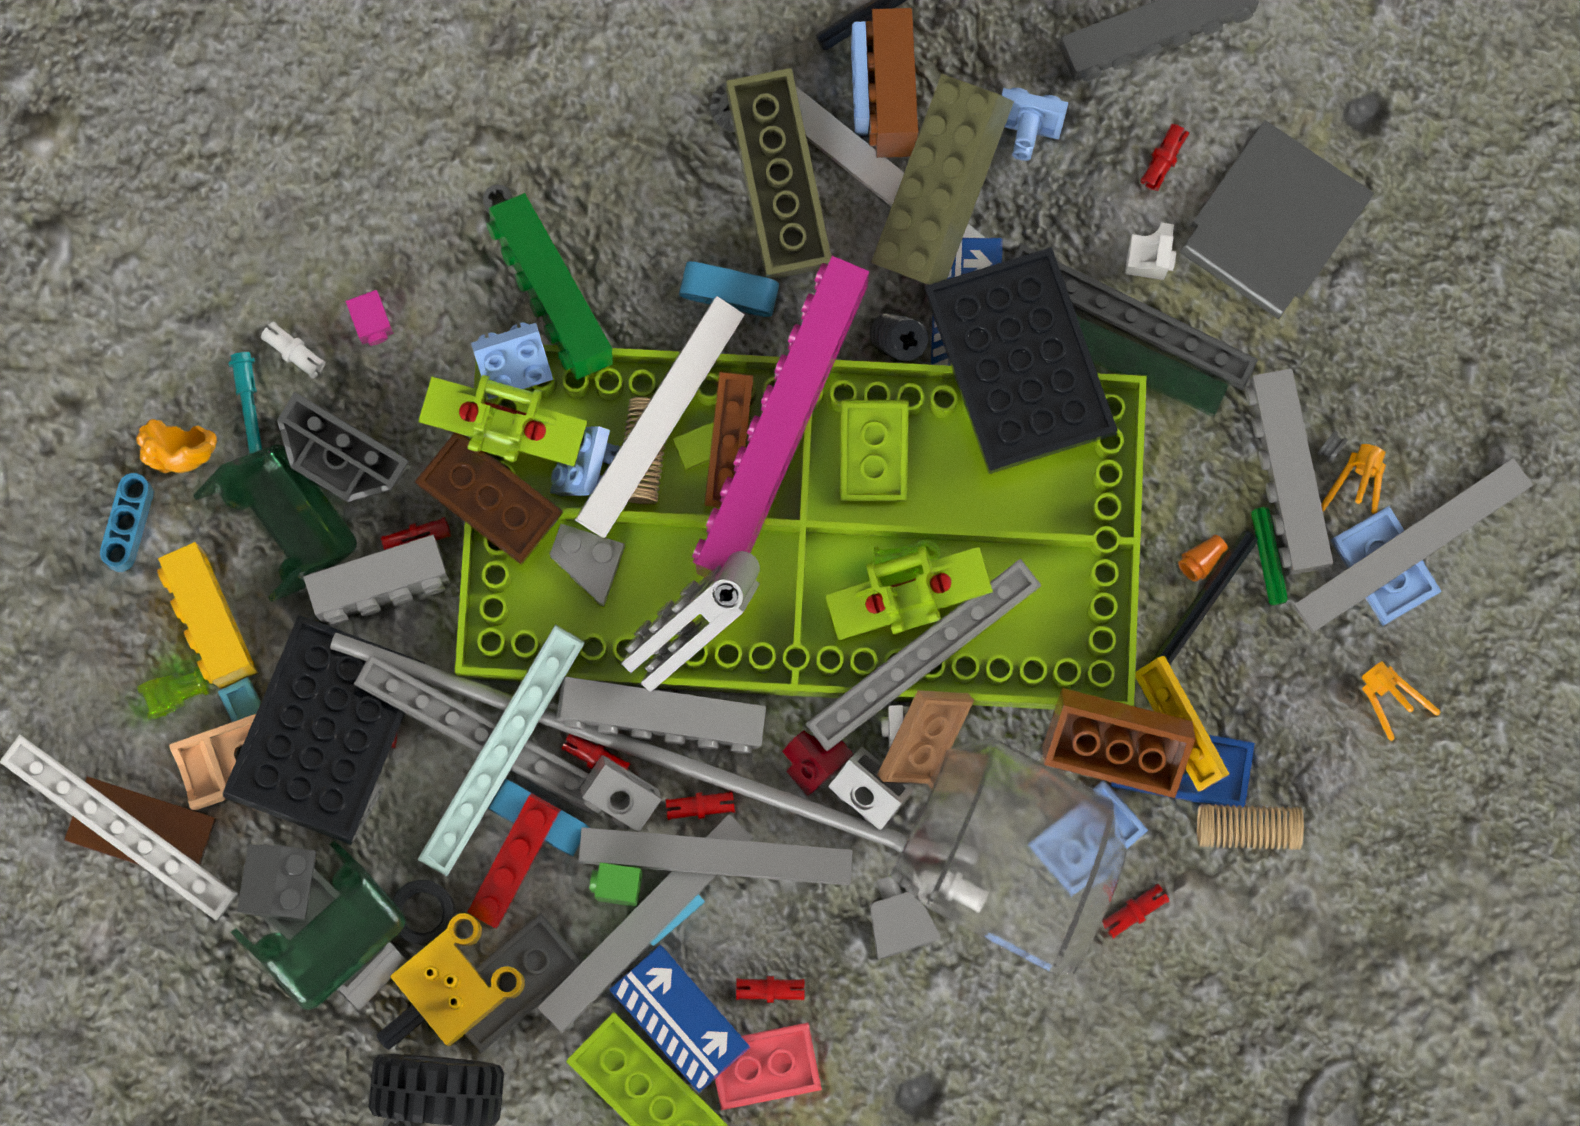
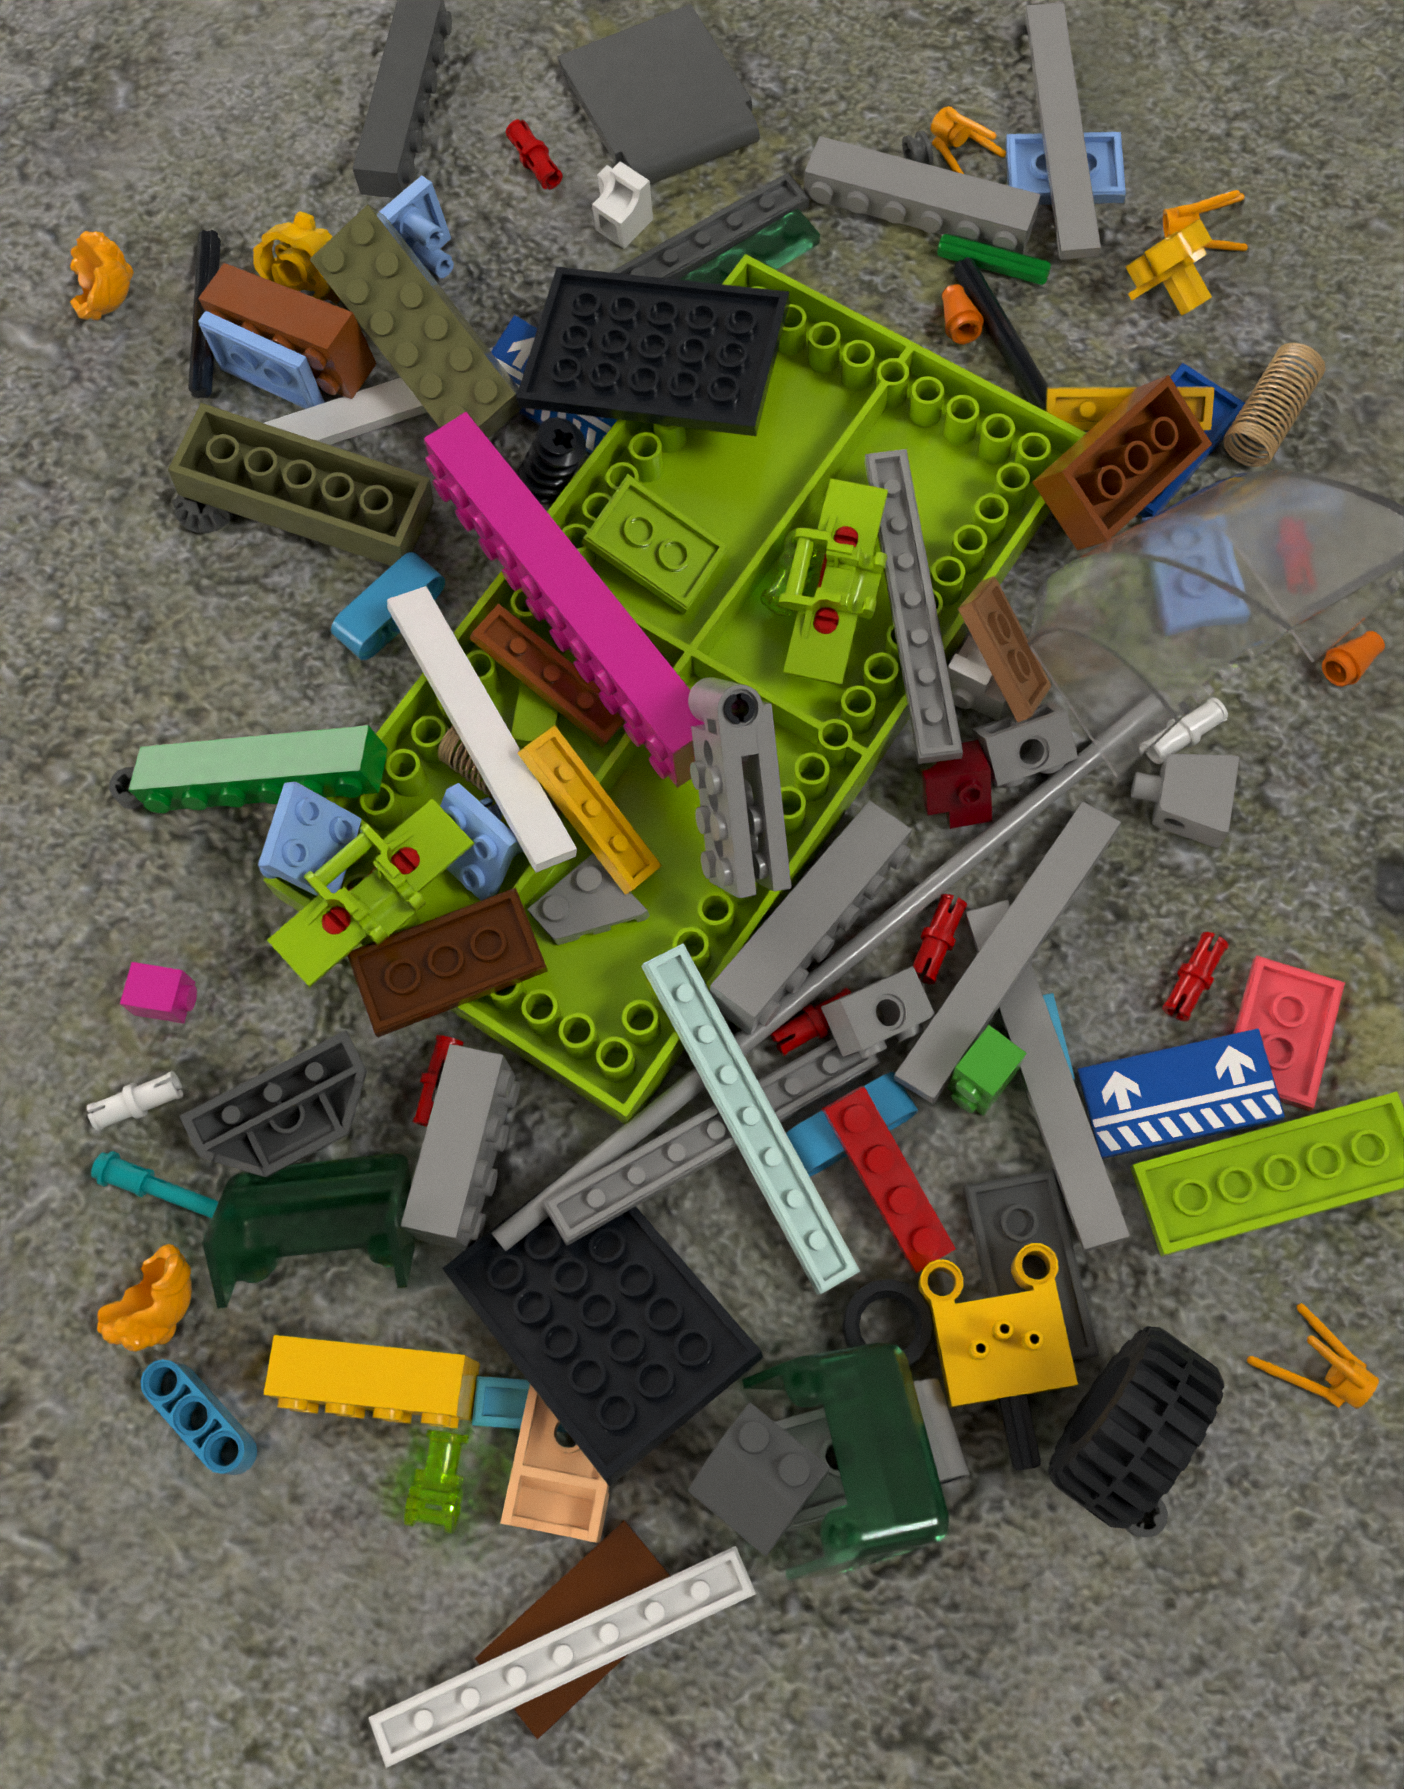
camera: 50 degrees left, 10 degrees down
none -> yellow piece [253,211,341,304]
none -> yellow plate [517,725,662,894]
none -> yellow piece [1125,219,1212,316]
none -> orange cone [1322,631,1385,687]

